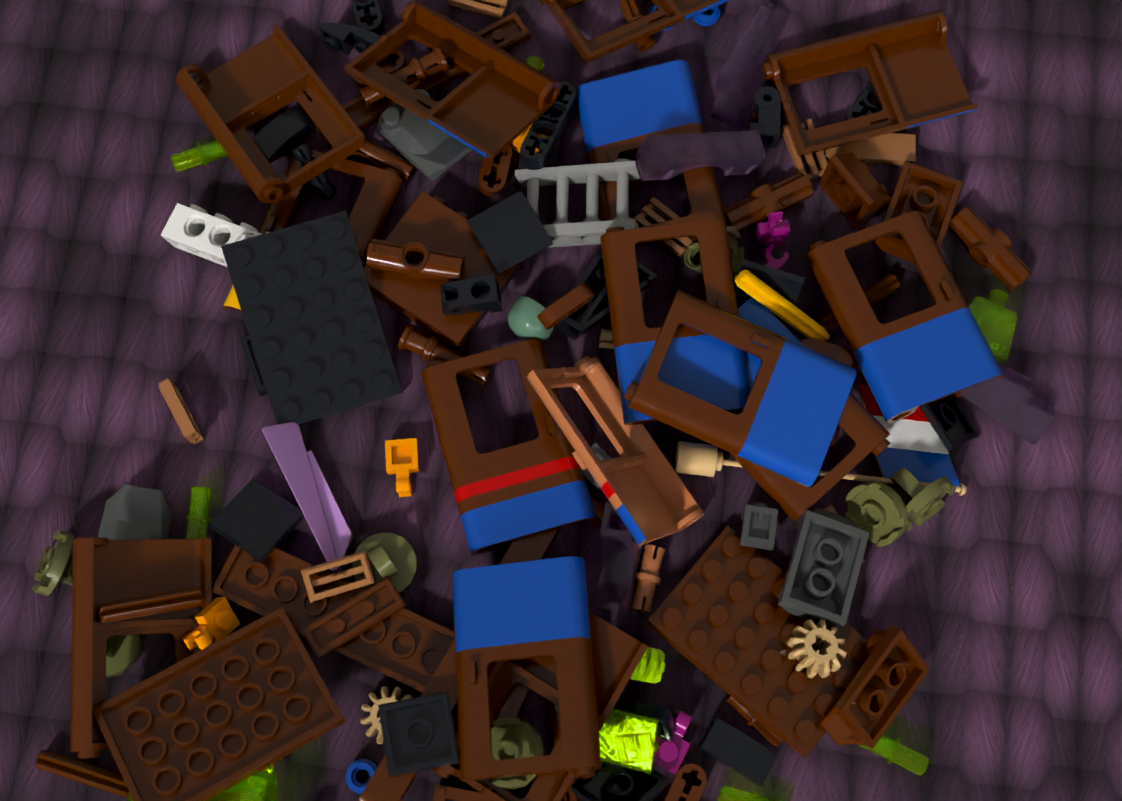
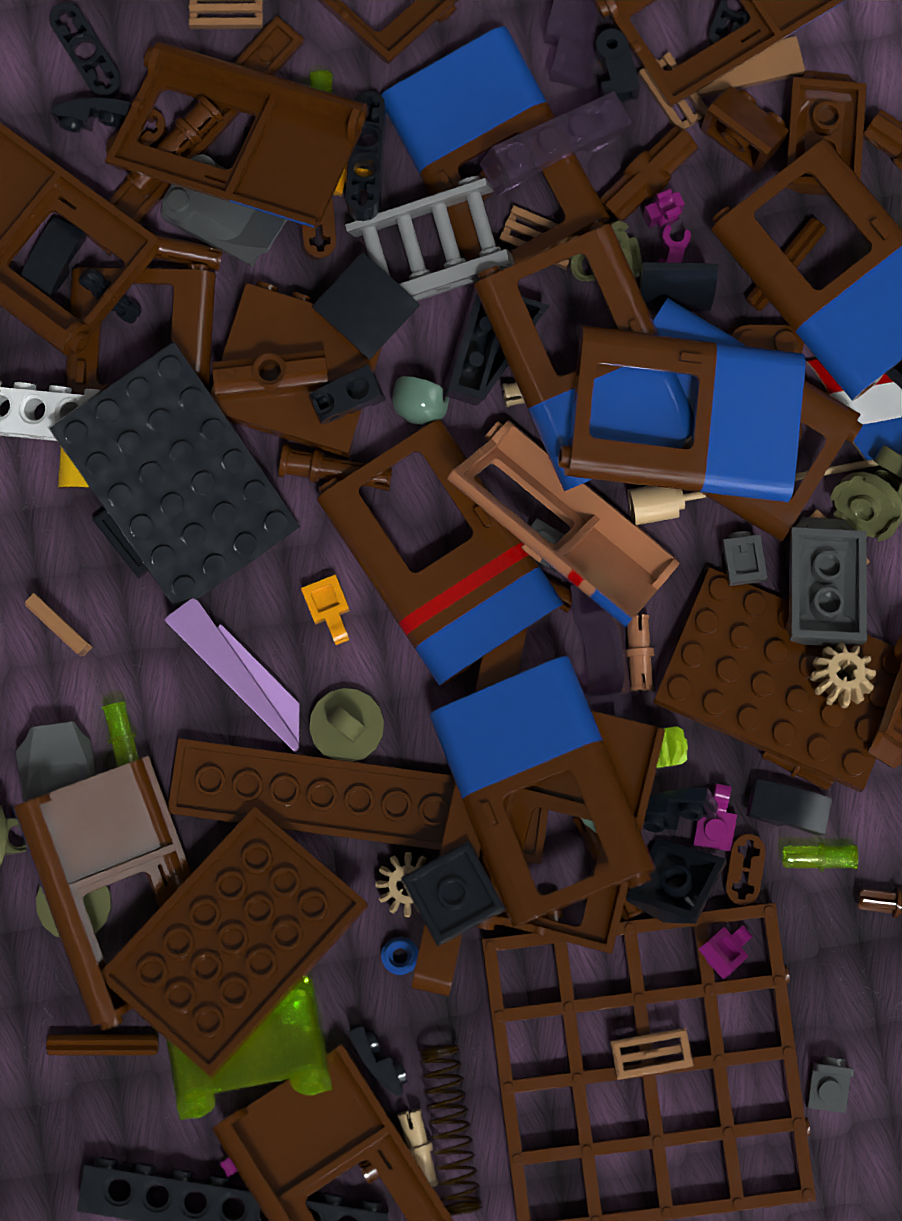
camera: 20 degrees left, 10 degrees up
reddish brown axle [98,587,203,623] -> none
light orange plate [183,597,240,651] -> none
black tile [210,479,304,563] -> none
medium nougat tile [301,550,376,602] -> none
reddish brown tile [301,576,406,659] -> none
olive tile [491,717,544,789] -> none
reddish brown beam [537,282,595,330] -> none
clear neon green piece [599,709,659,774] -> none
yellow axle [735,270,830,341] -> none

